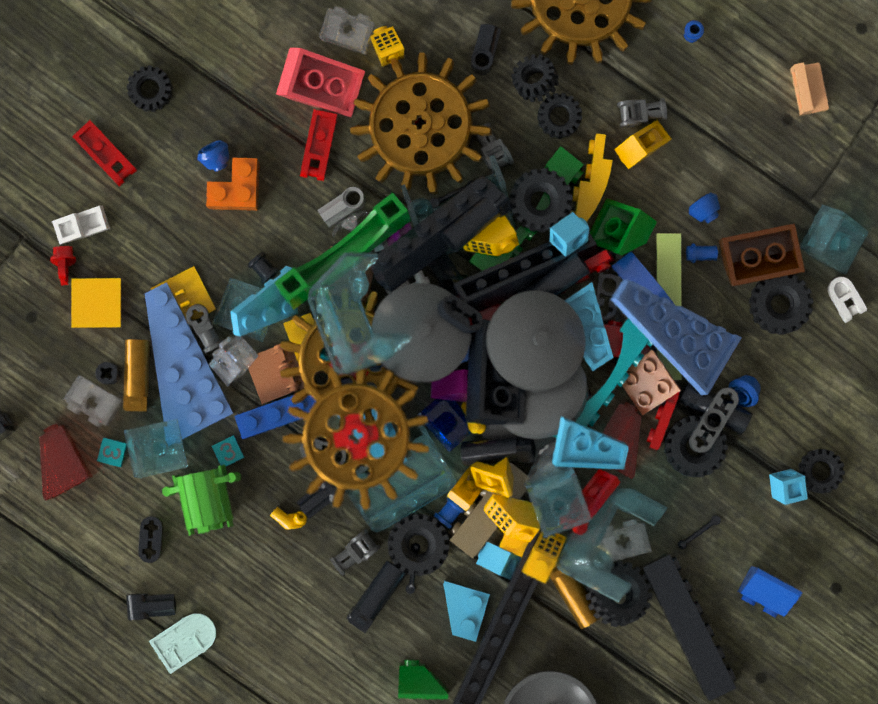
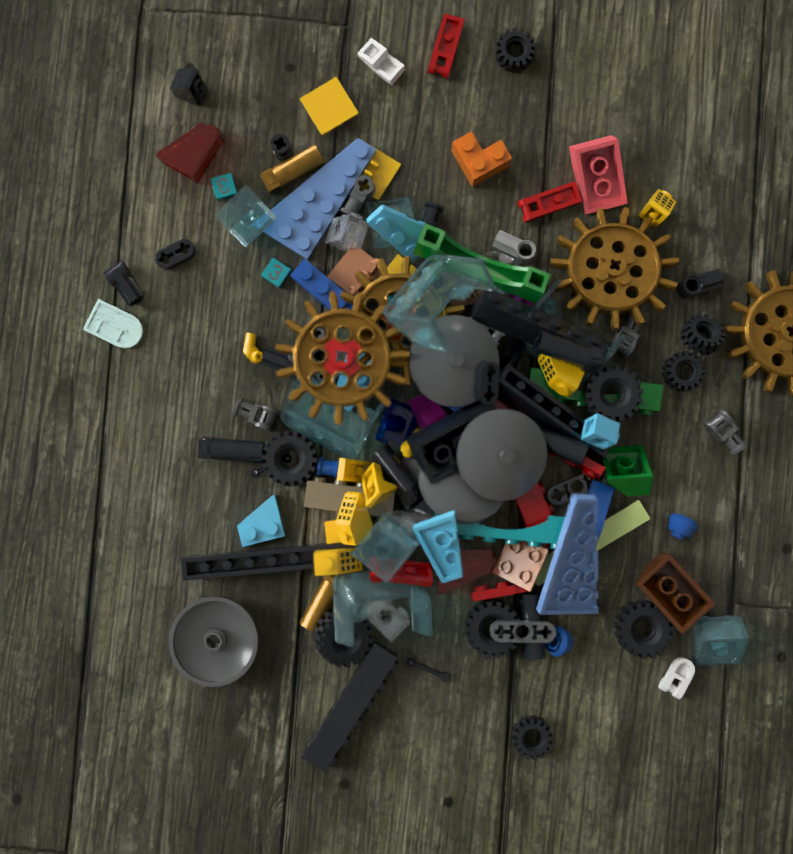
camera: 65 degrees right, 0 degrees up
red piece [50,246,76,286] -> none
clear brick [63,375,123,427] -> none
bright green container [162,465,241,535] -> none
blue cone [197,140,229,172] -> none
clear brick [319,7,375,55] -> none
green slope [398,659,448,700] -> none
medium azure brick [476,542,521,579] -> none
medium azure wing [565,282,613,371] -> none
yellow slope [571,134,613,222] -> none
yellow slope [614,120,672,169] -> none
blue pin [686,244,718,263] -> none
blue slope [737,566,802,618] -> none
medium azure brick [769,469,807,505] -> none

